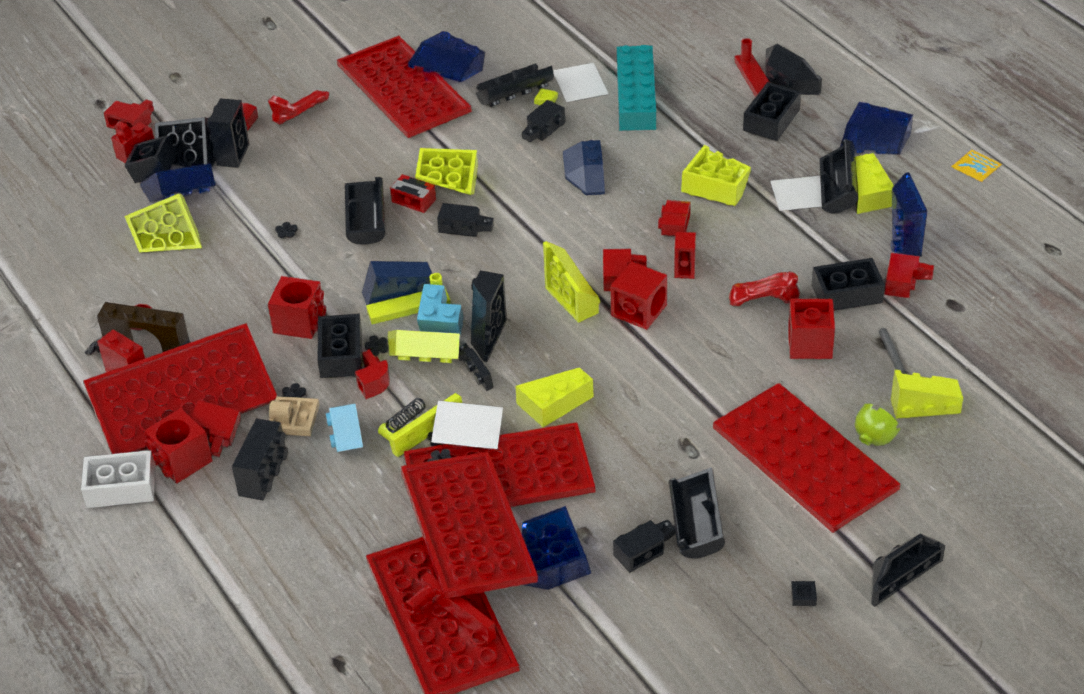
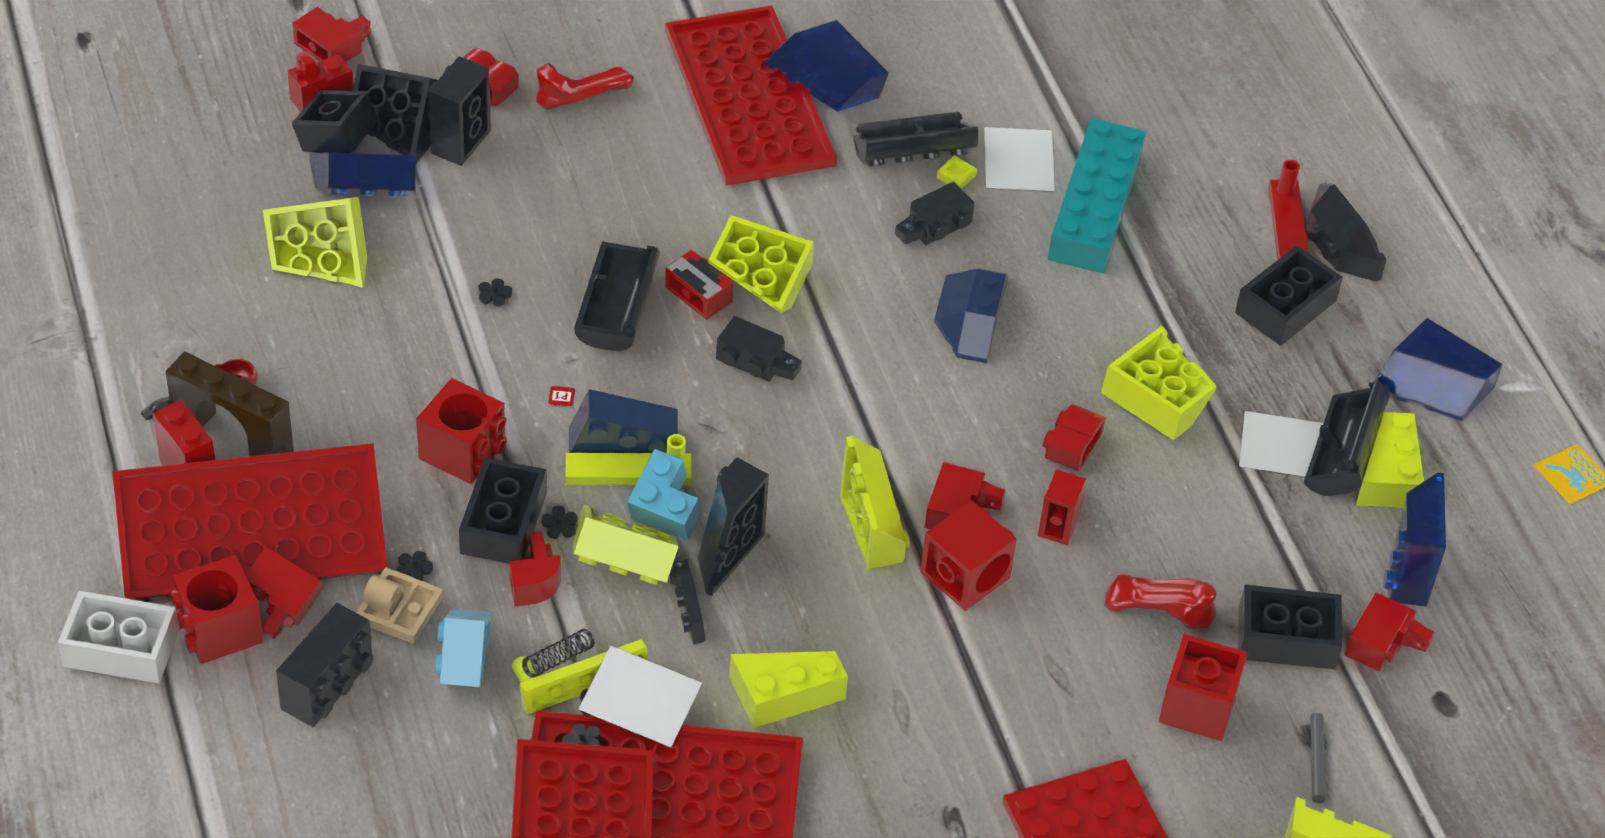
camera: 10 degrees right, 5 degrees up
none -> red sticker [548,386,575,407]

